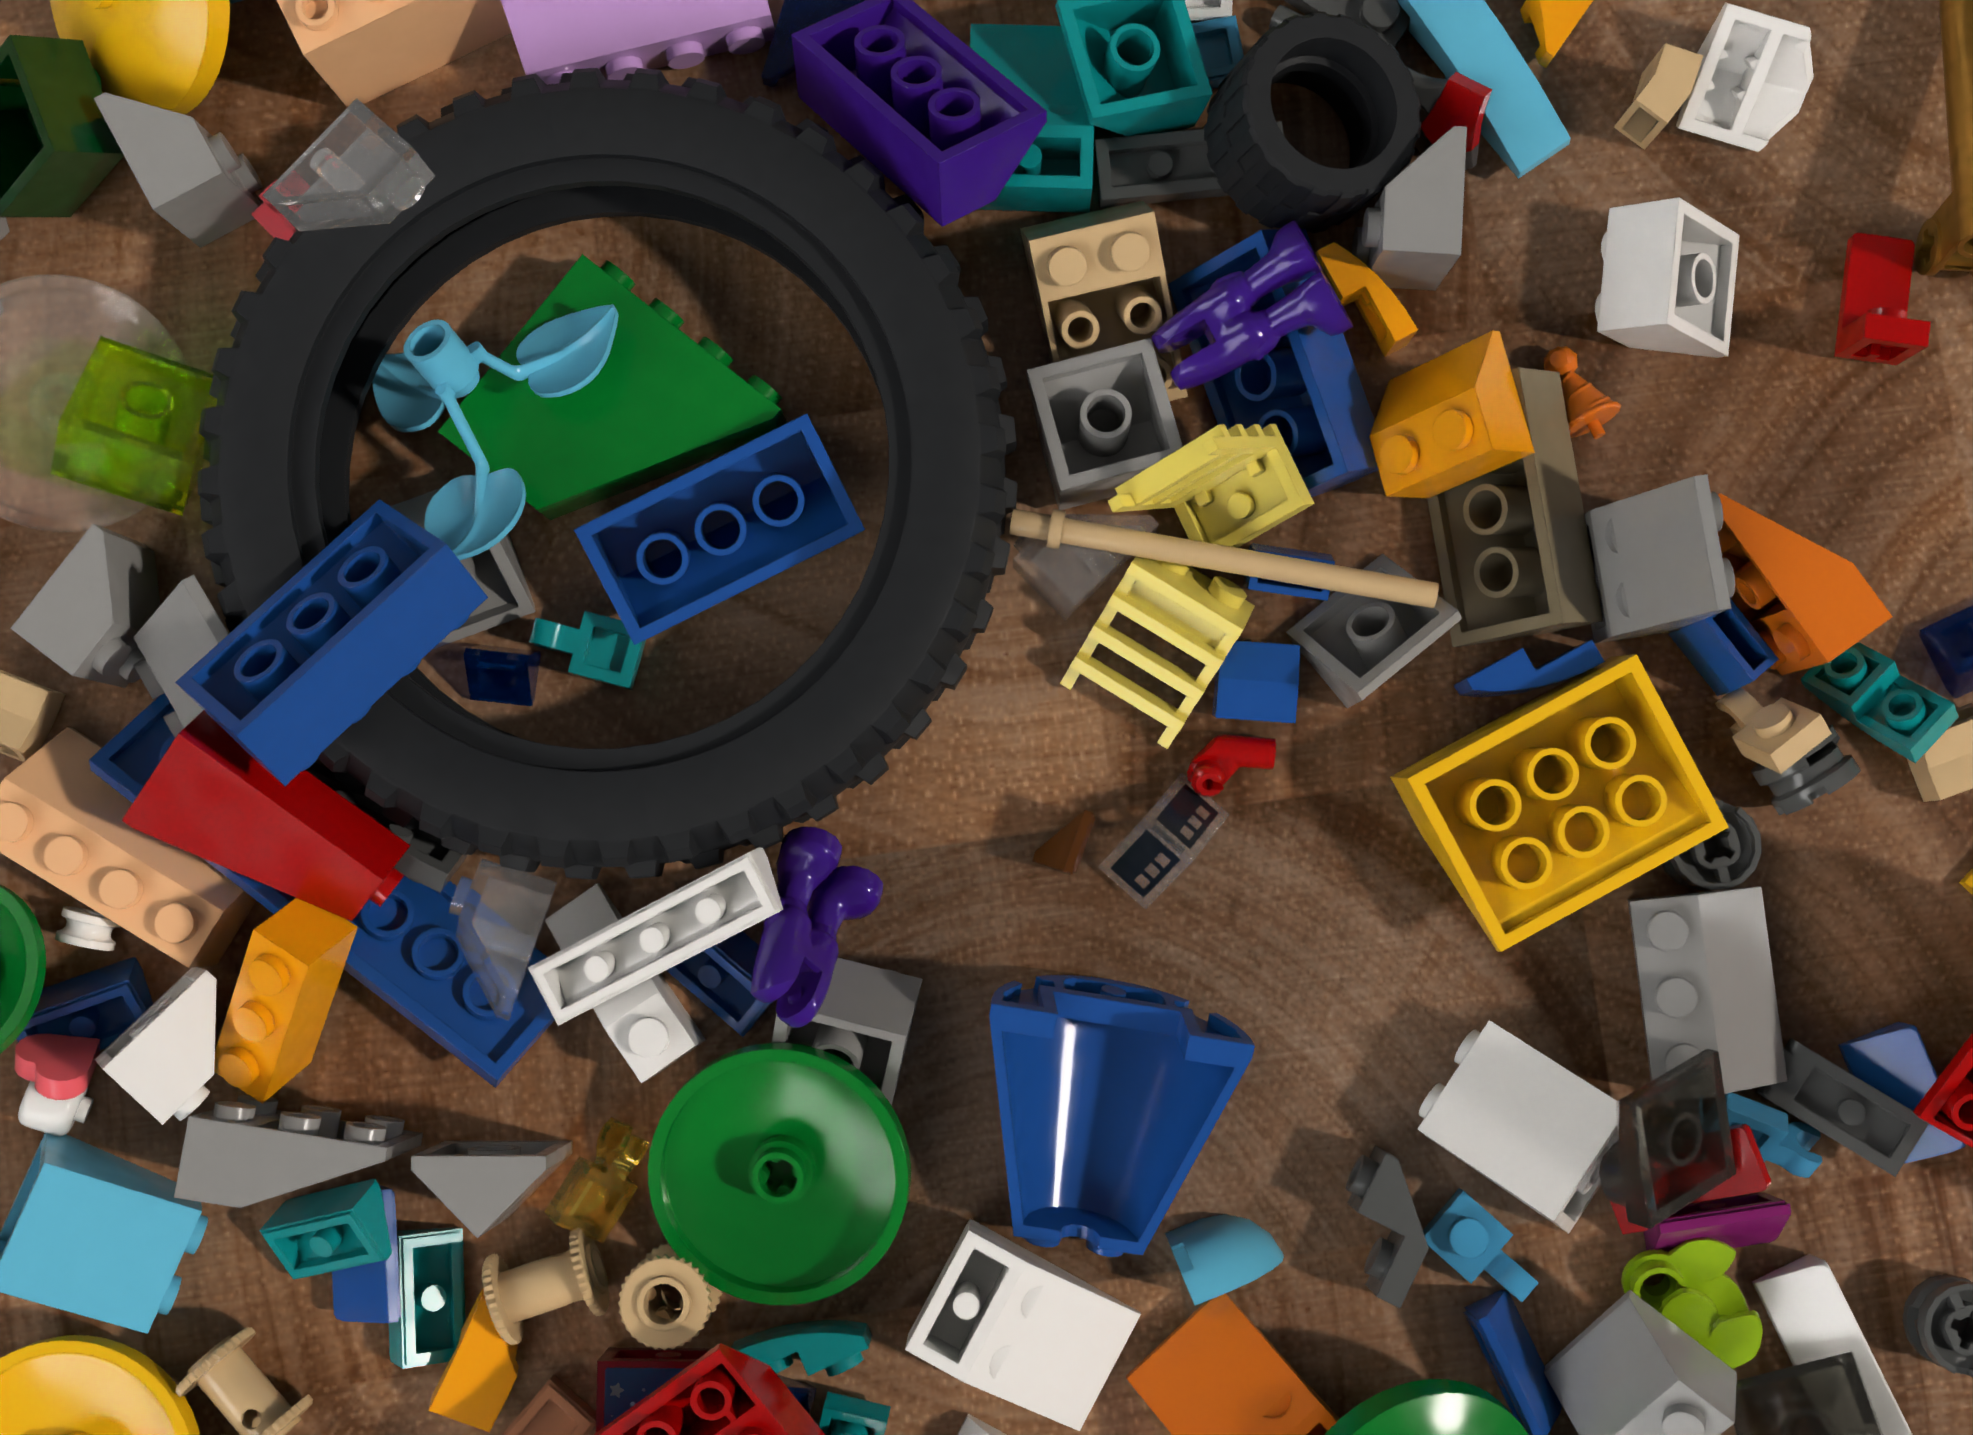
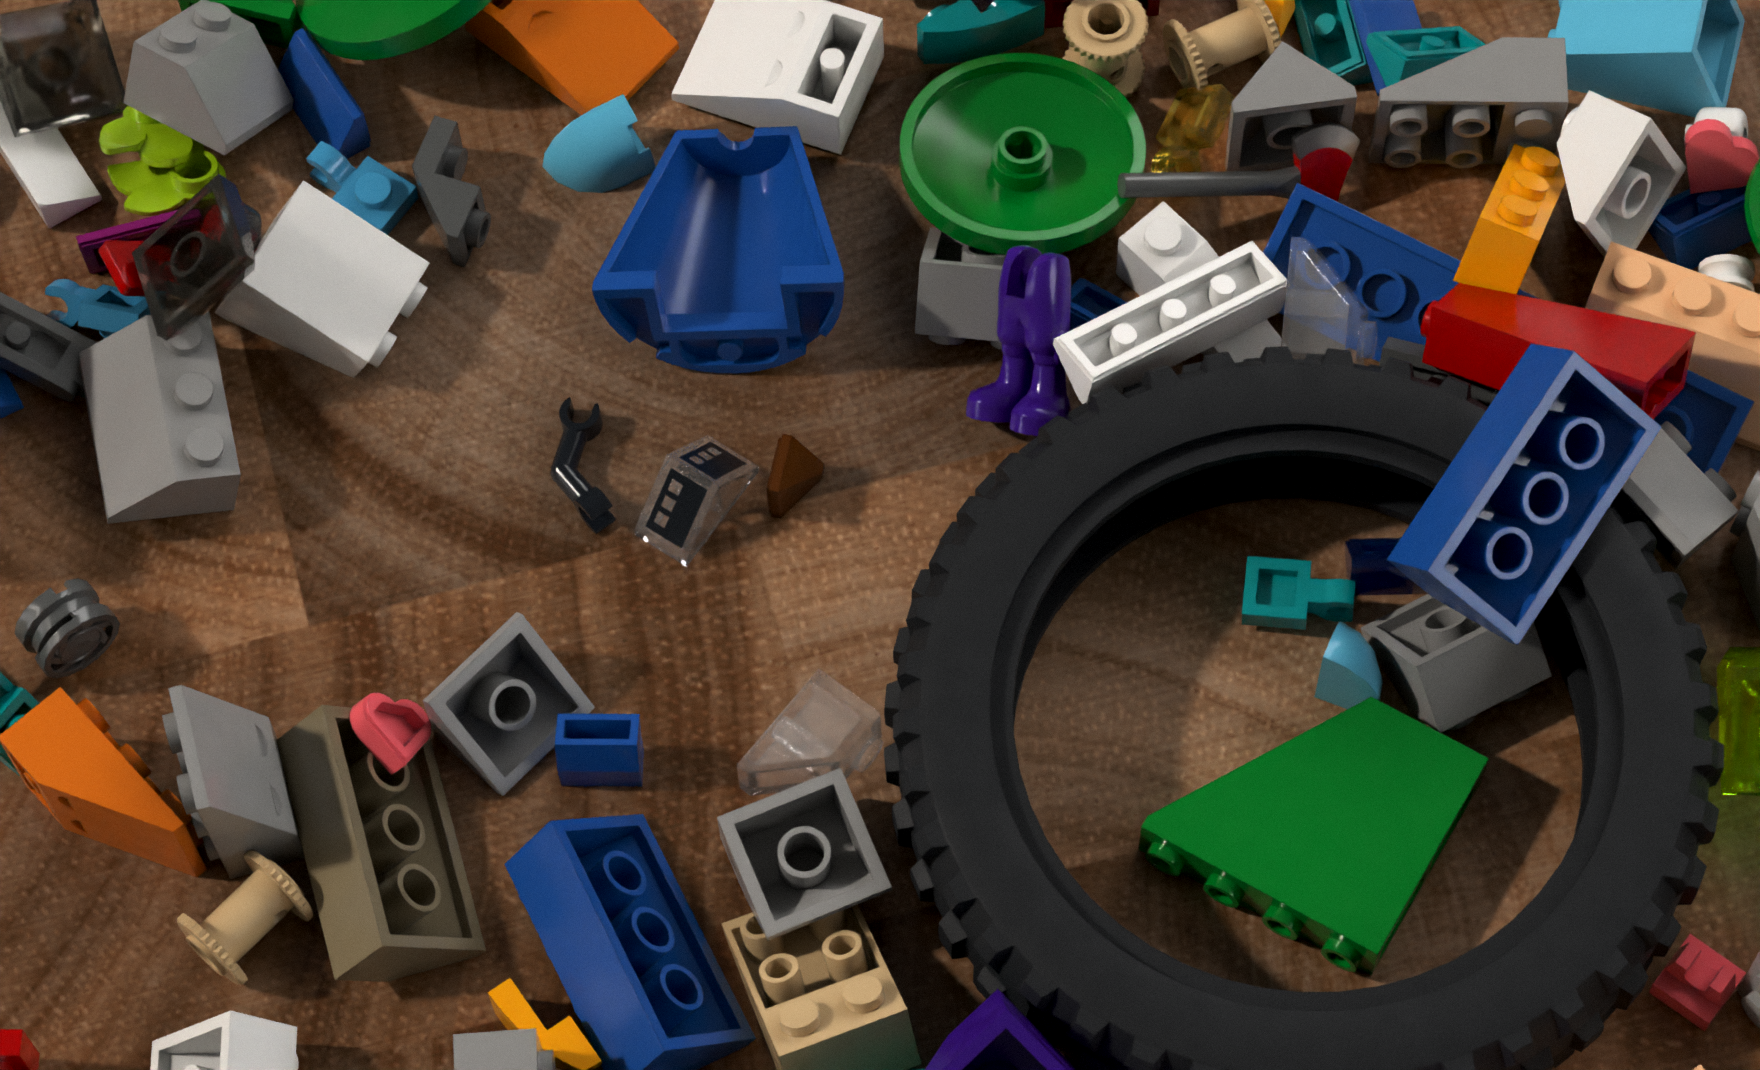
camera: 170 degrees right, 20 degrees down
clear slope [262,98,435,231] -> none
medium azure plant [372,304,619,560] -> none
blue slope [574,413,865,645] -> none
tan bar [1009,509,1439,608] -> none
light yellow plate [1060,557,1255,749] -> none
light yellow plate [1108,424,1315,548] -> none
dark purple piece [1151,220,1353,390] -> none
red arm [1187,734,1276,797] -> none
blue piece [1212,641,1300,723] -> none
light orange slope [1369,330,1535,498] -> none
yellow slope [1390,654,1729,952] -> none
blue slope [1454,640,1605,697] -> none
orange piece [1544,346,1621,439] -> none
dark grey wheel [1661,800,1762,890] -> none
blue piece [1668,598,1779,696] -> none
tan plate [1715,688,1832,774] -> none
none -> tan hose [177,850,313,985]
none -> coral tile [349,693,431,775]
none -> black arm [550,397,616,534]
none -> piece [1117,122,1360,202]
none -> medium azure brick [1314,621,1383,709]

